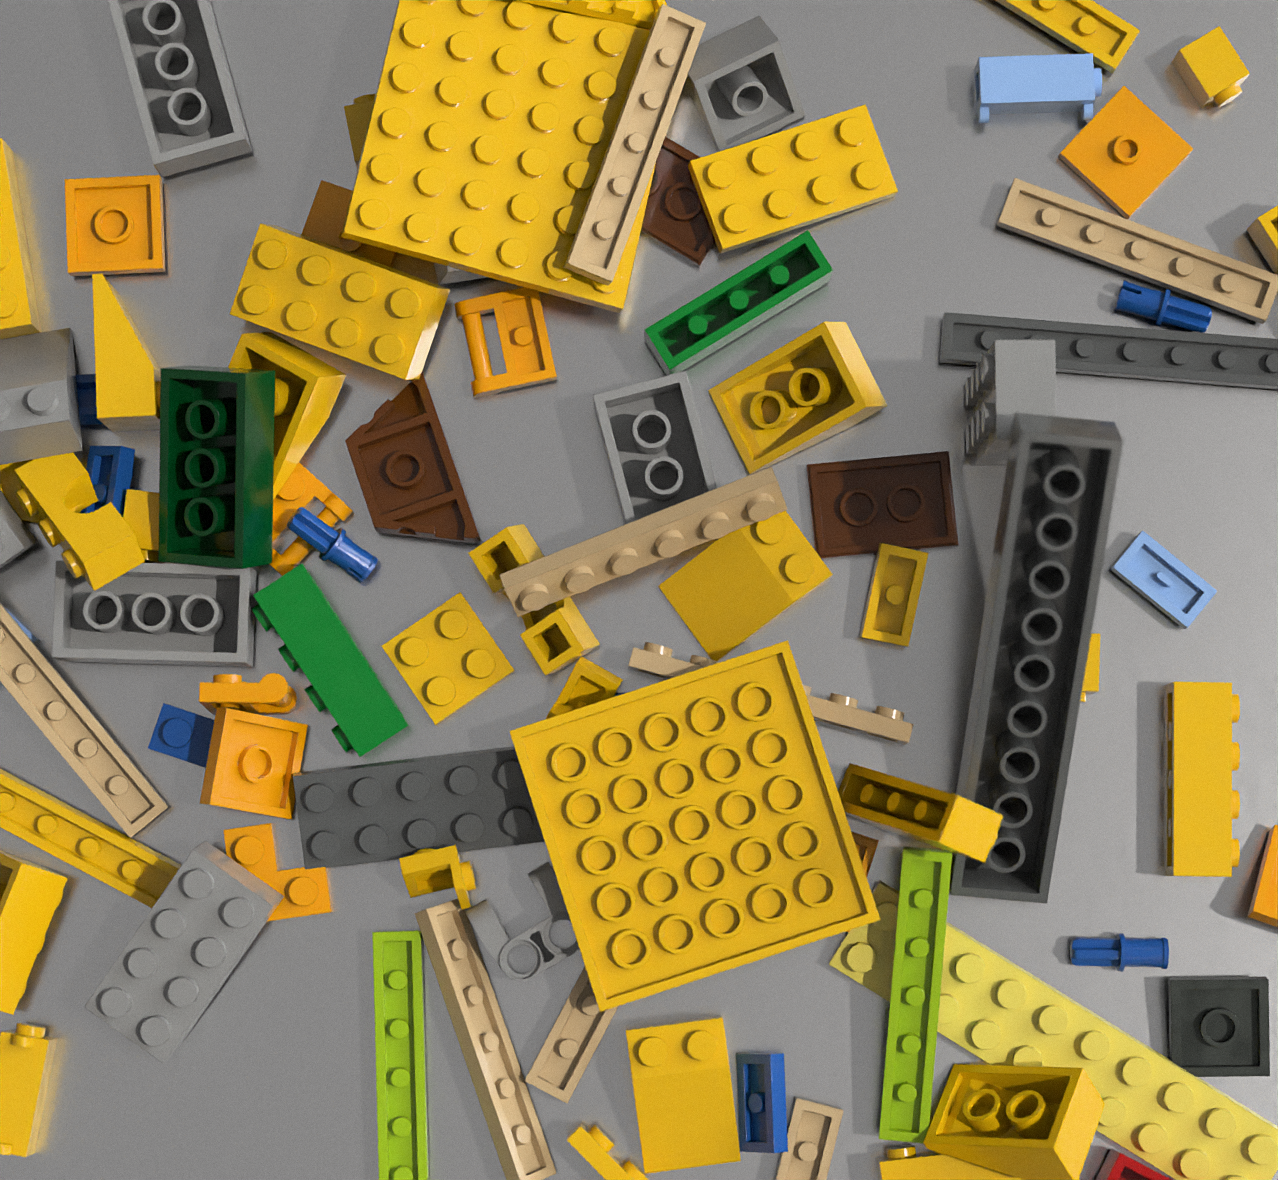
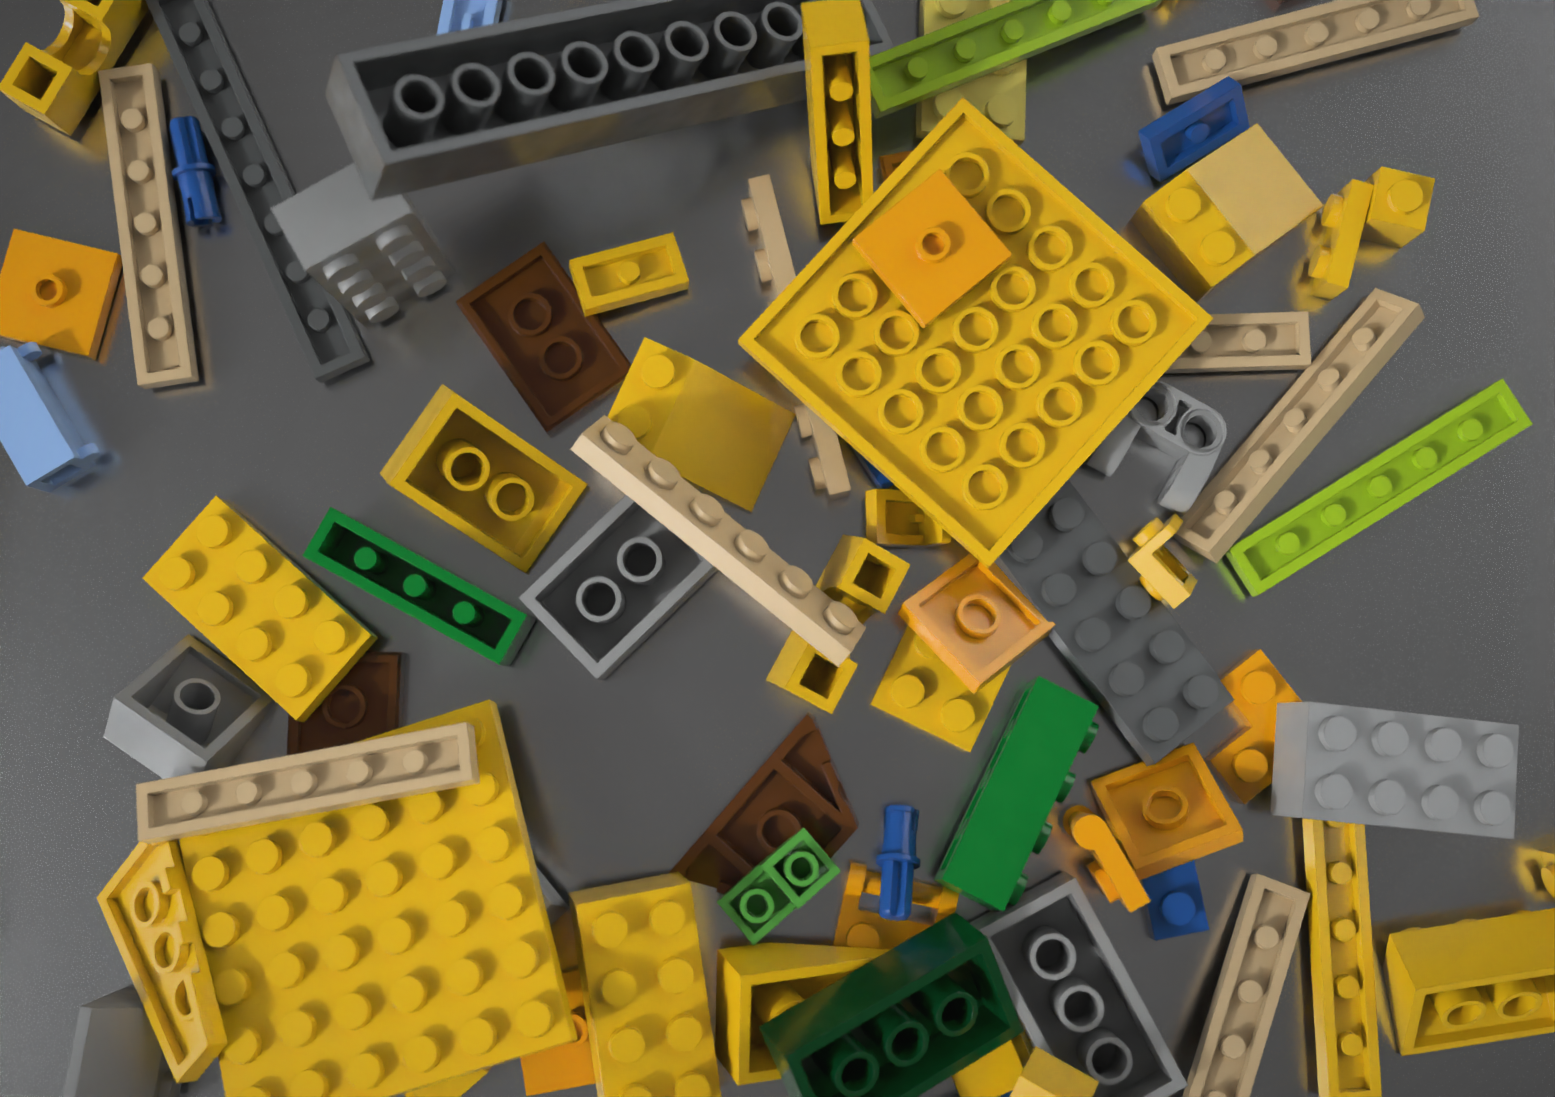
camera: 120 degrees left, 0 degrees up
light orange plate [454,287,557,397] -> none
none -> bright green slope [716,827,841,946]
none -> light orange plate [852,169,1012,329]
none -> light orange plate [897,553,1056,694]

